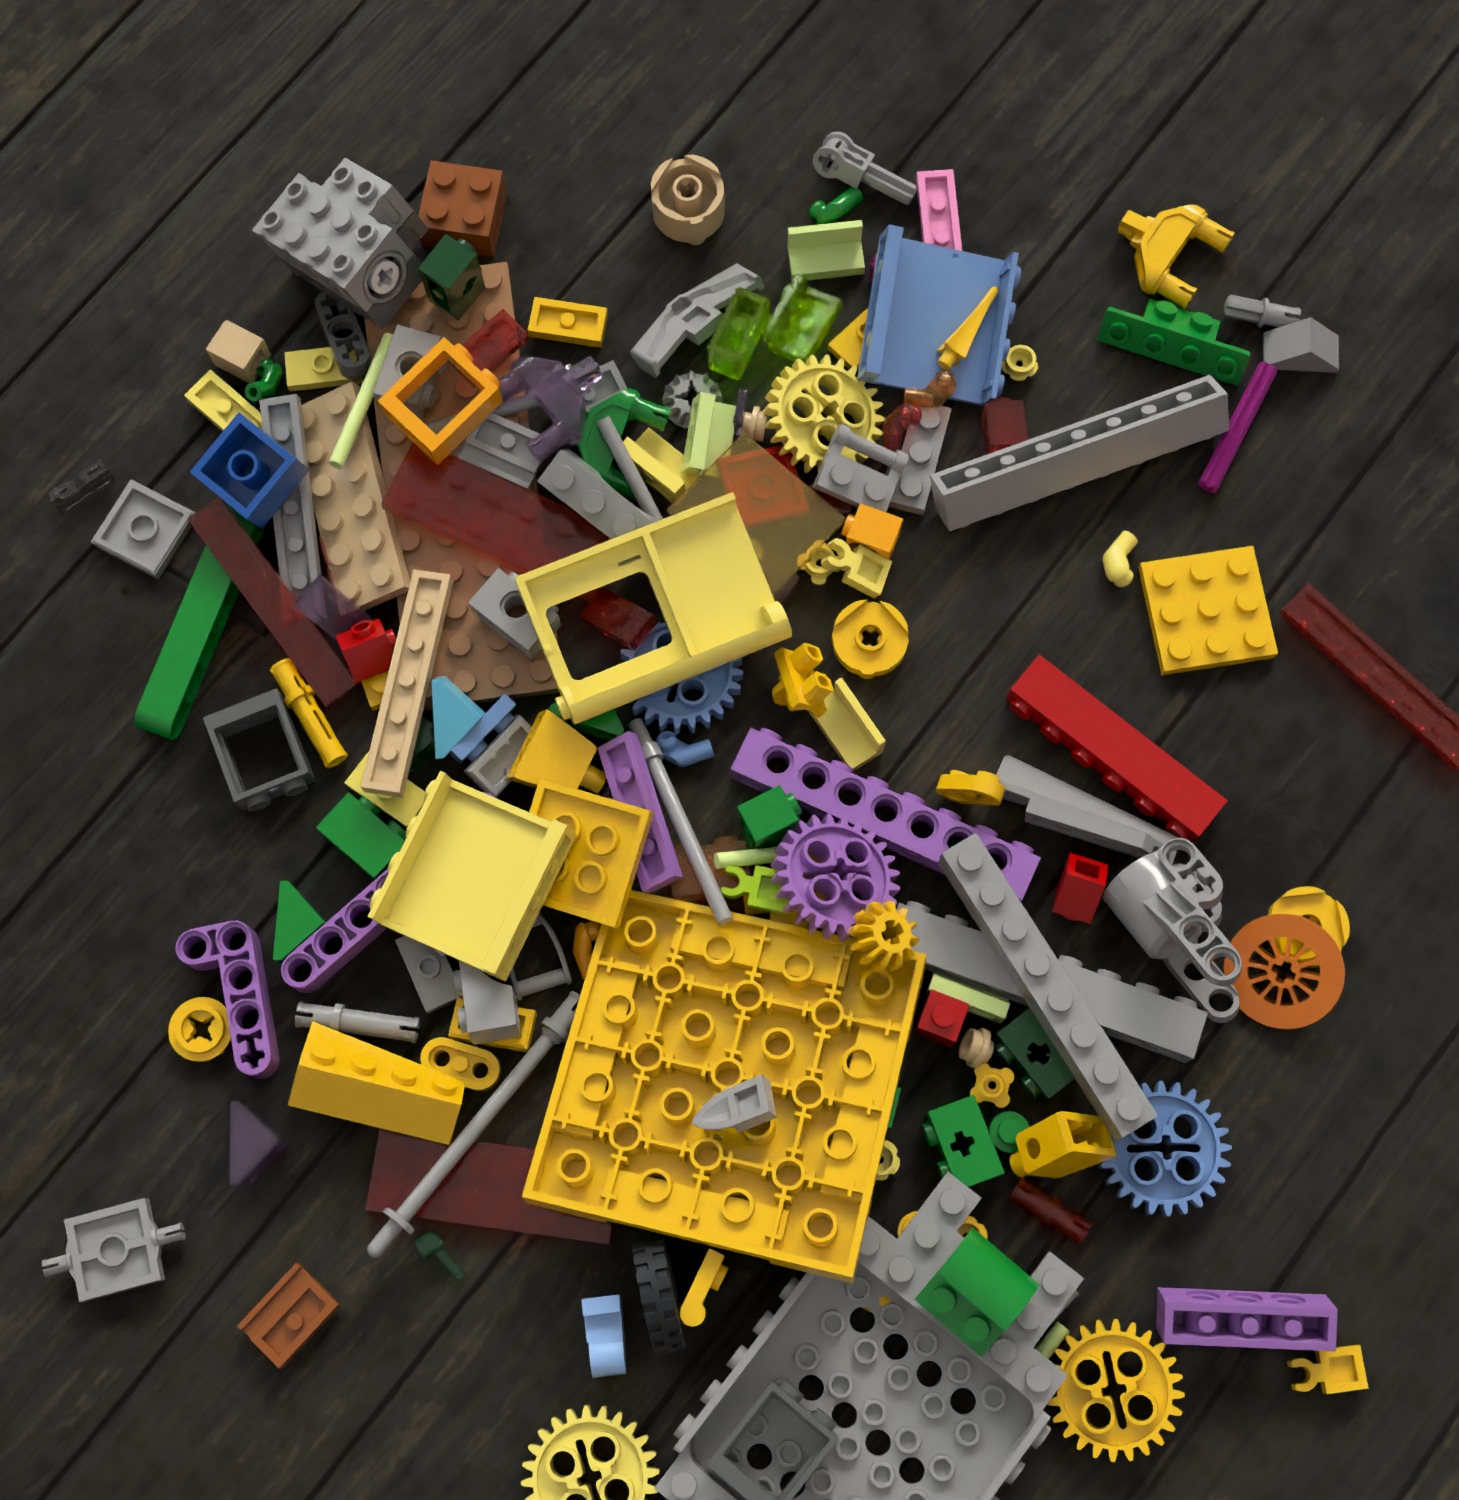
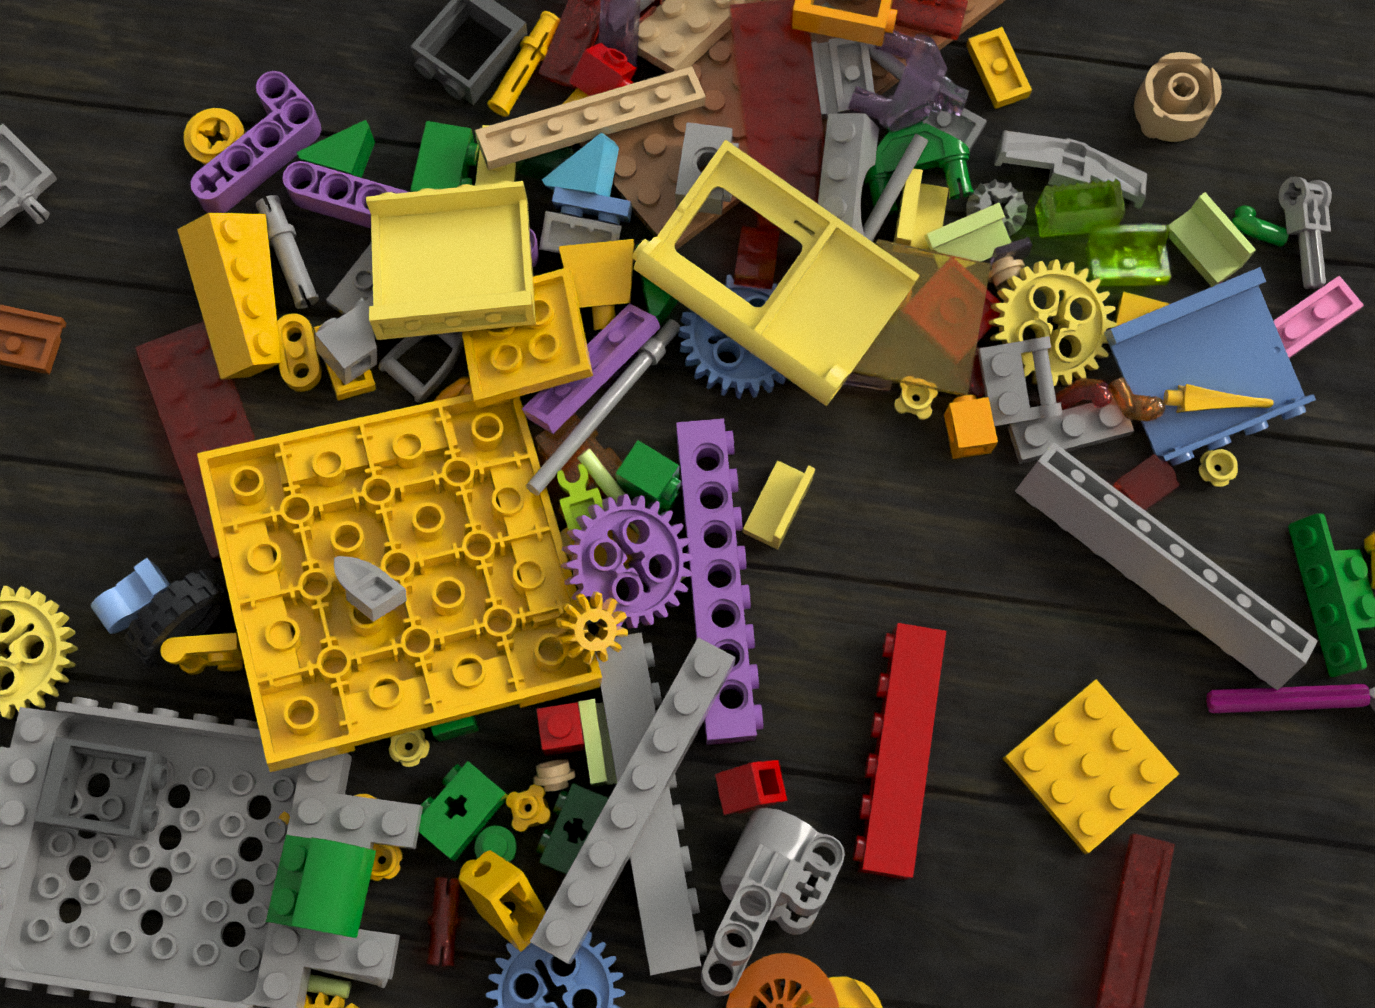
camera: 55 degrees right, 0 degrees up
clear purple slope [230,1101,288,1187] -> none
light grey bar [367,991,580,1258] -> none
clear green hand [415,1232,466,1281] -> none
medium blue arm [656,731,715,767] -> none
yellow hips [772,643,834,718] -> none
light yellow plate [821,538,892,598] -> none
yellow plate [831,600,909,679] -> none
yellow plate [936,770,1005,805] -> none
light grey wedge [996,755,1178,865] -> none
light yellow arm [1102,531,1138,587] -> none

